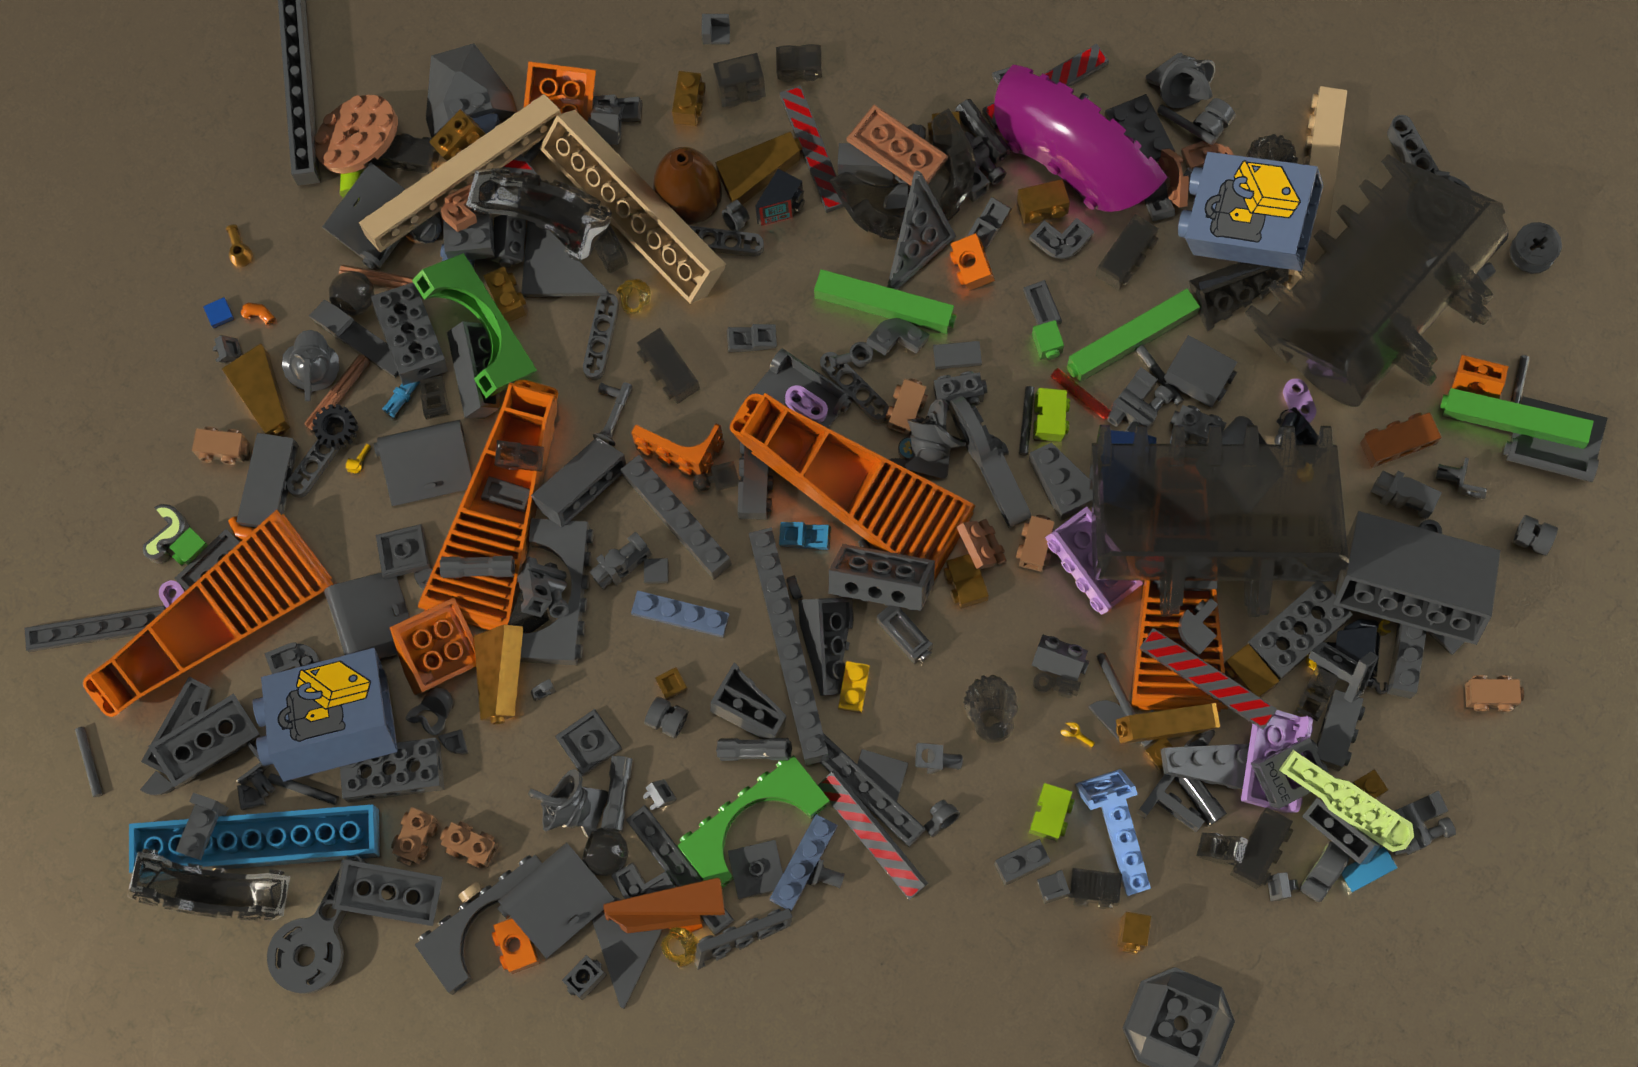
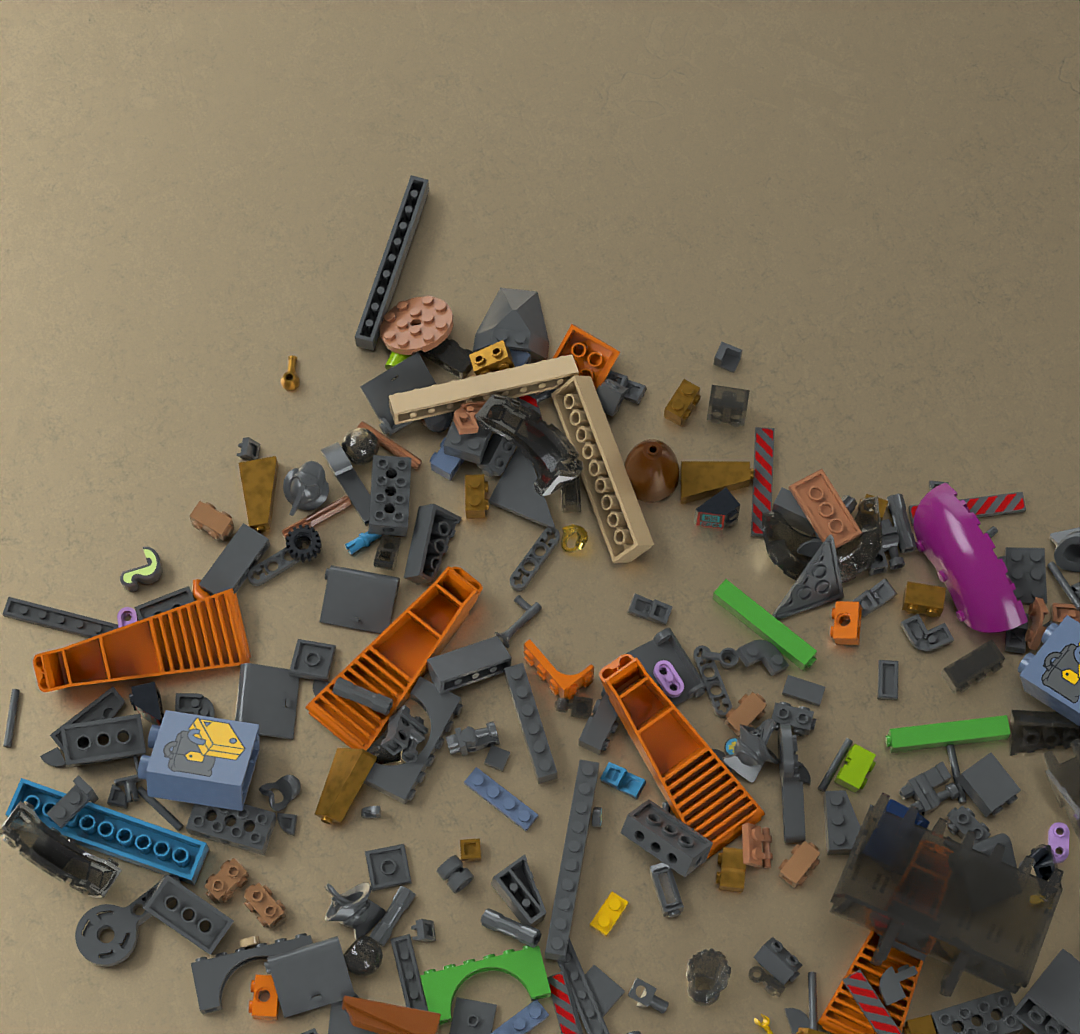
camera: 20 degrees right, 5 degrees down
bright green brick [169,527,208,566] -> none
blue tile [203,297,234,329] -> none
orange arm [241,302,276,326] -> none
yellow hand [346,444,371,474] -> none
orange slope [390,598,476,695] -> none
bright green arch [412,253,537,398] -> none
dark grey tile [481,476,530,513] -> none
clear smoke brick [494,440,544,472] -> none
dark grey plate [611,862,676,899] -> none
clear smoke brick [636,328,700,404] -> none
dark grey beam [688,225,764,257] -> none
dark grey piece [722,200,750,231] -> none
clear smoke brick [776,44,822,82] -> none
dark grey wedge [798,597,854,695] -> none
bright green brick [1032,320,1064,360] -> none
lavender bracket [1045,507,1143,615] -> none
clear red piece [1050,368,1111,420] -> none
none -> black slope [129,682,164,725]

